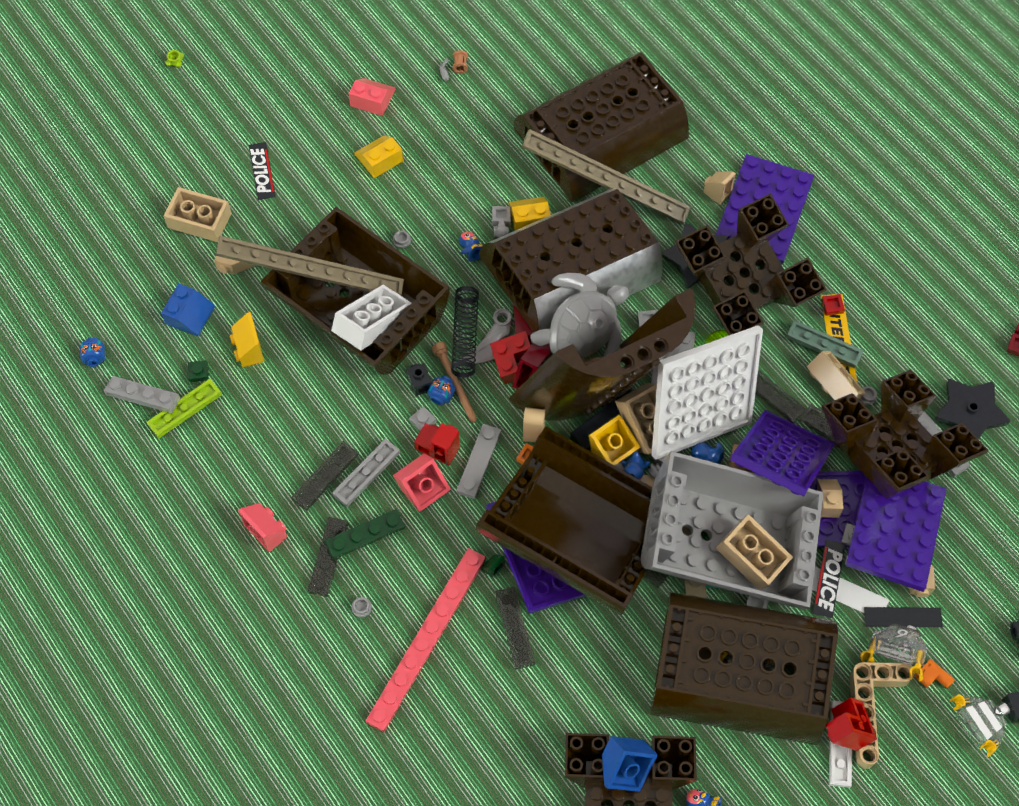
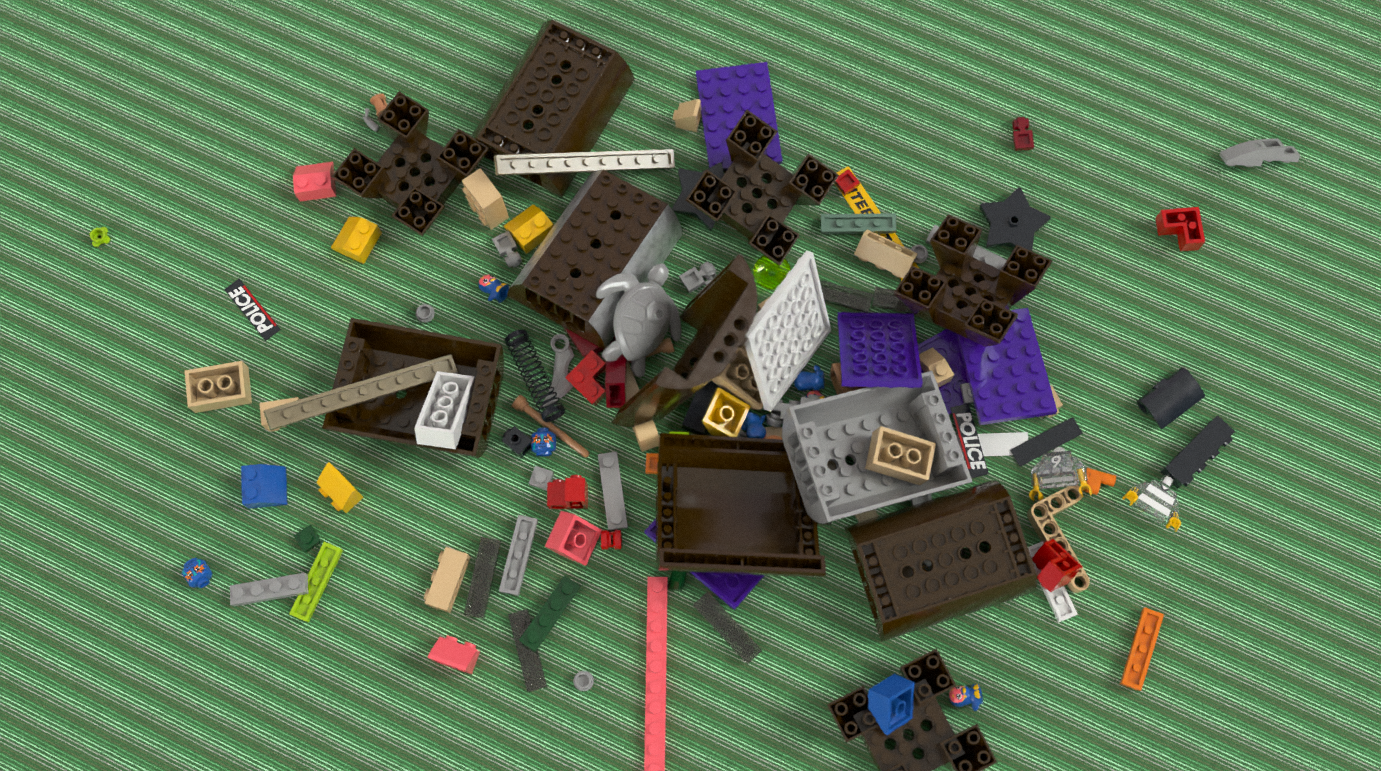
camera: 25 degrees left, 10 degrees up
none -> dark brown slope [332,91,489,237]
none -> tan brick [424,547,471,613]
none -> tan brick [462,168,509,230]
none -> red wheel [601,529,622,550]

